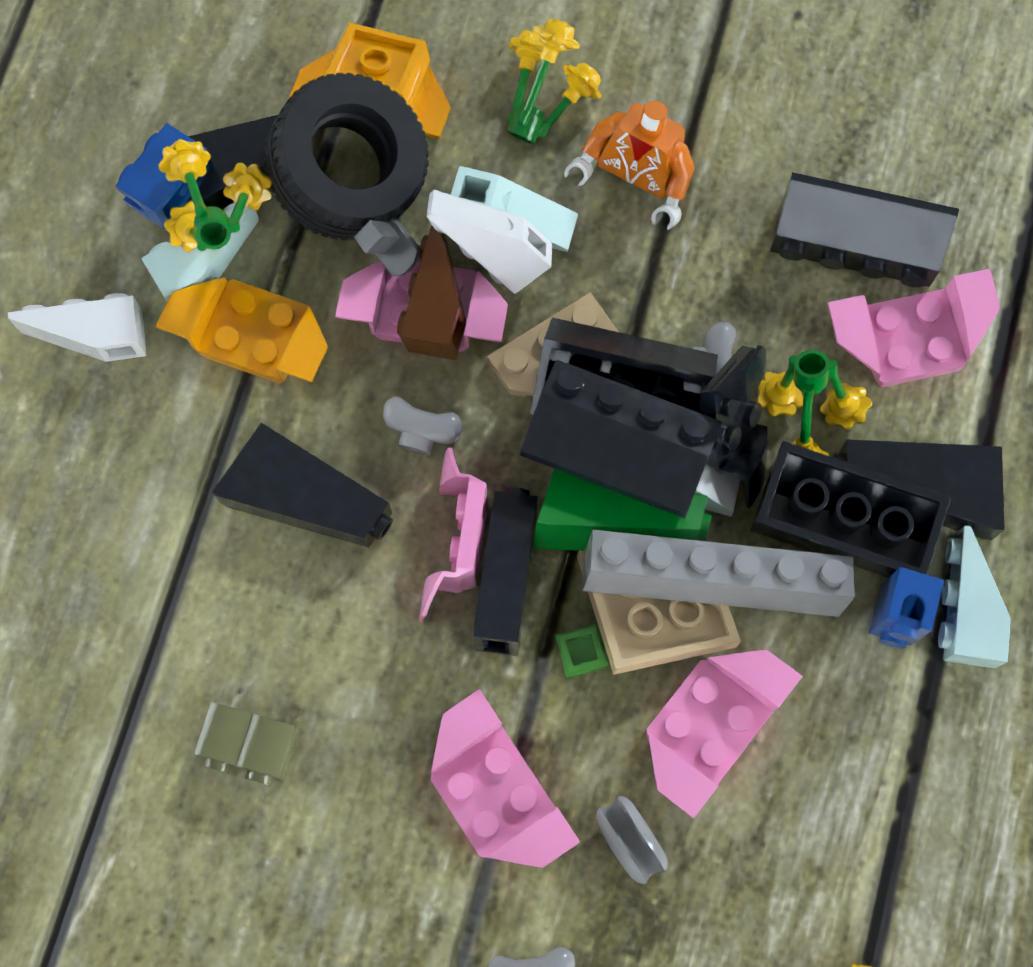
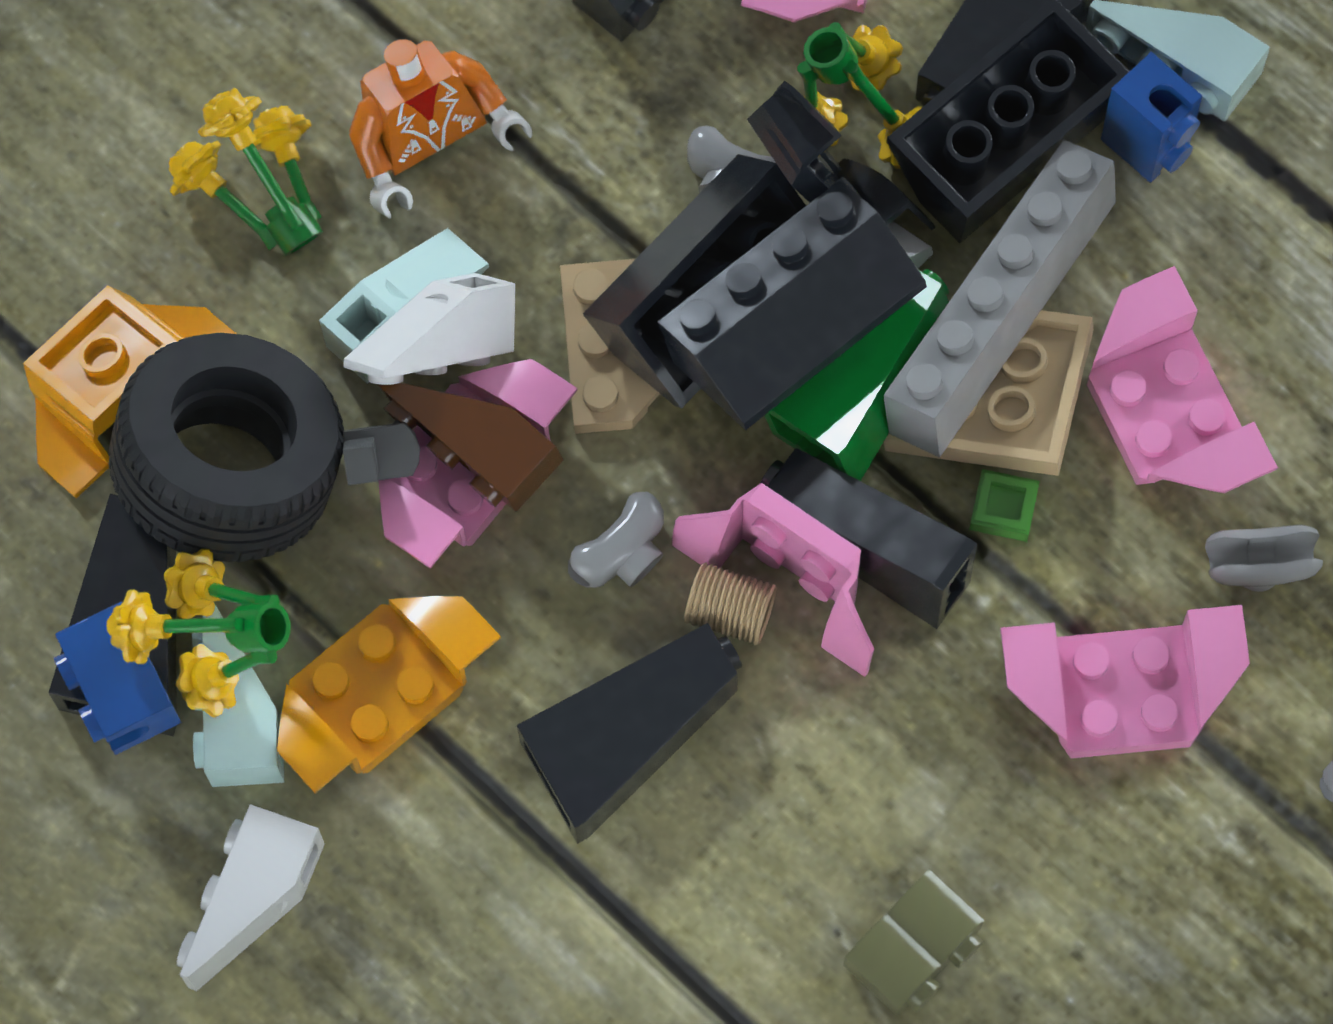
camera: 60 degrees left, 5 degrees down
none -> tan piece [684,562,777,645]

